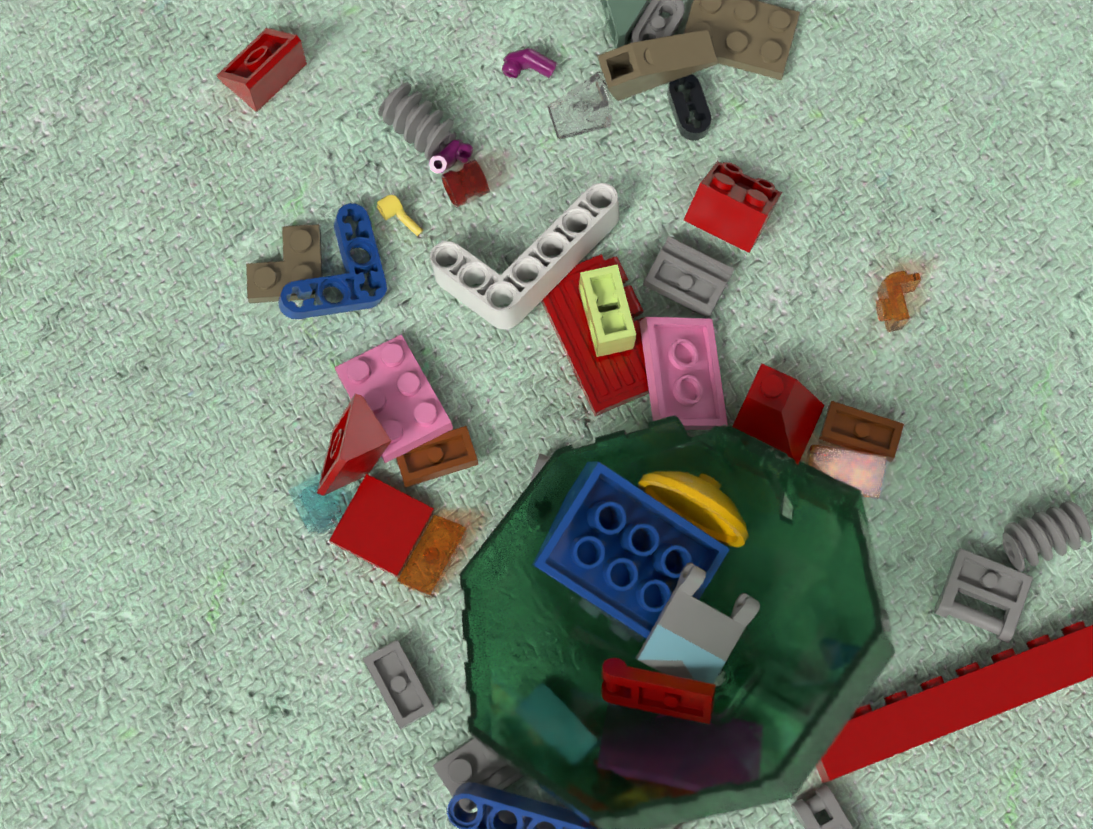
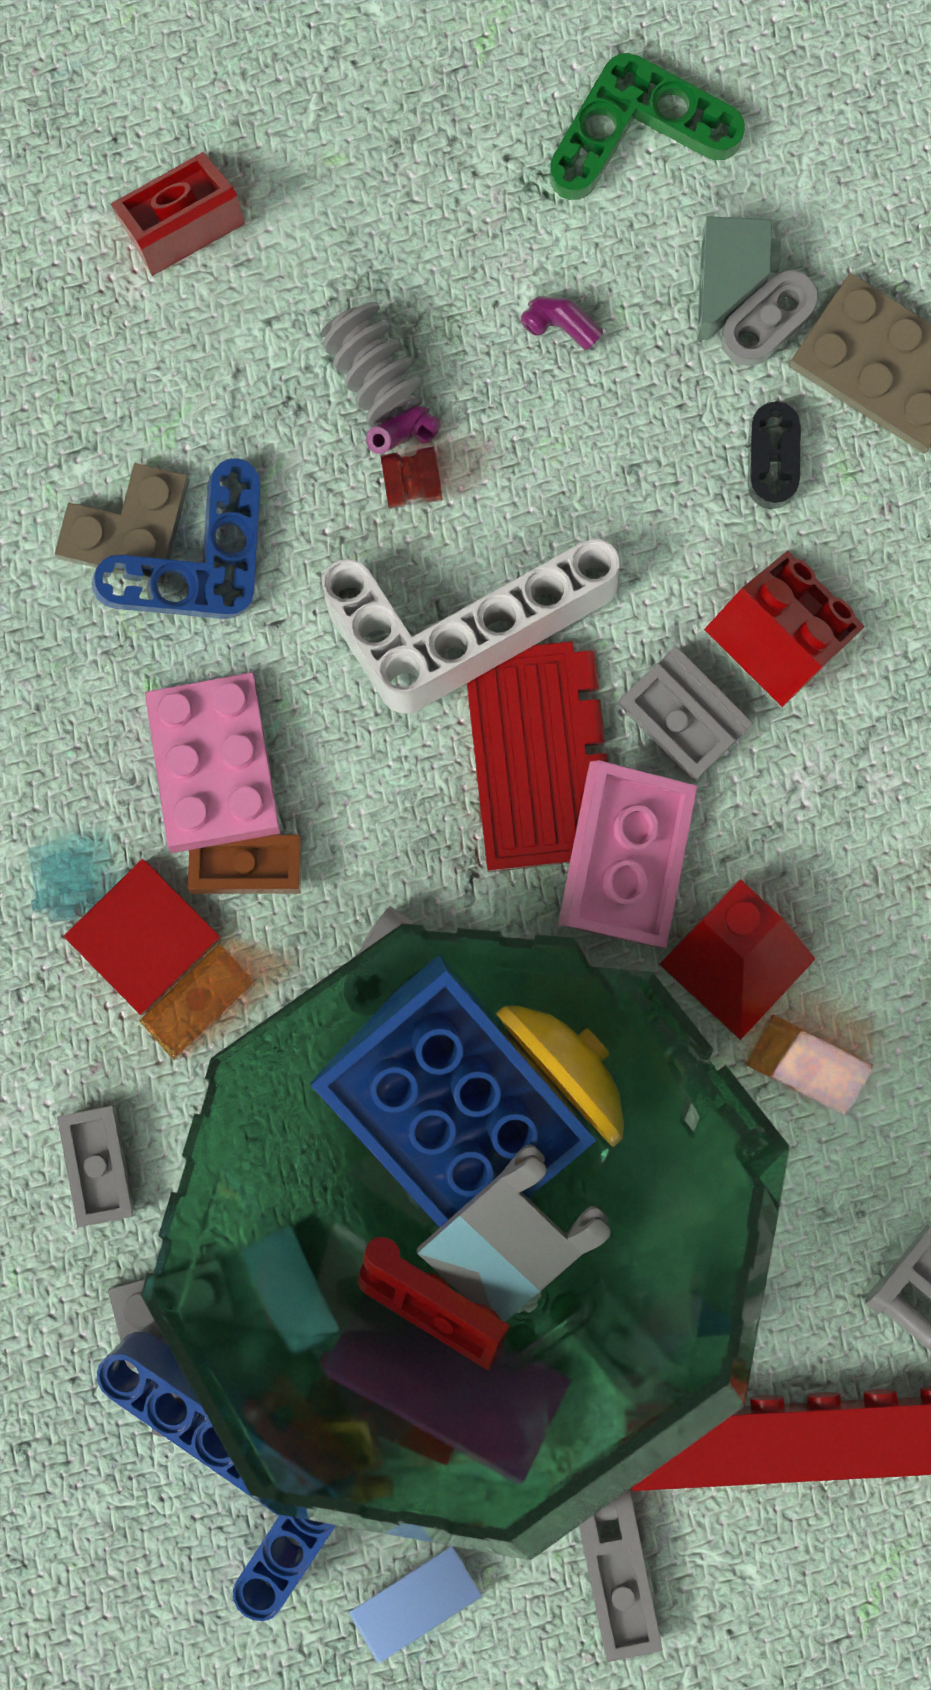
camera: 25 degrees right, 10 degrees up
red slope [317,393,391,496] -> none
light yellow hand [377,195,424,237] -> none
clear slope [548,71,613,139] -> none
yellowish green brick [579,265,636,357] -> none
dark tan slope [597,29,719,101] -> none
dark orange plate [819,401,904,462] -> none

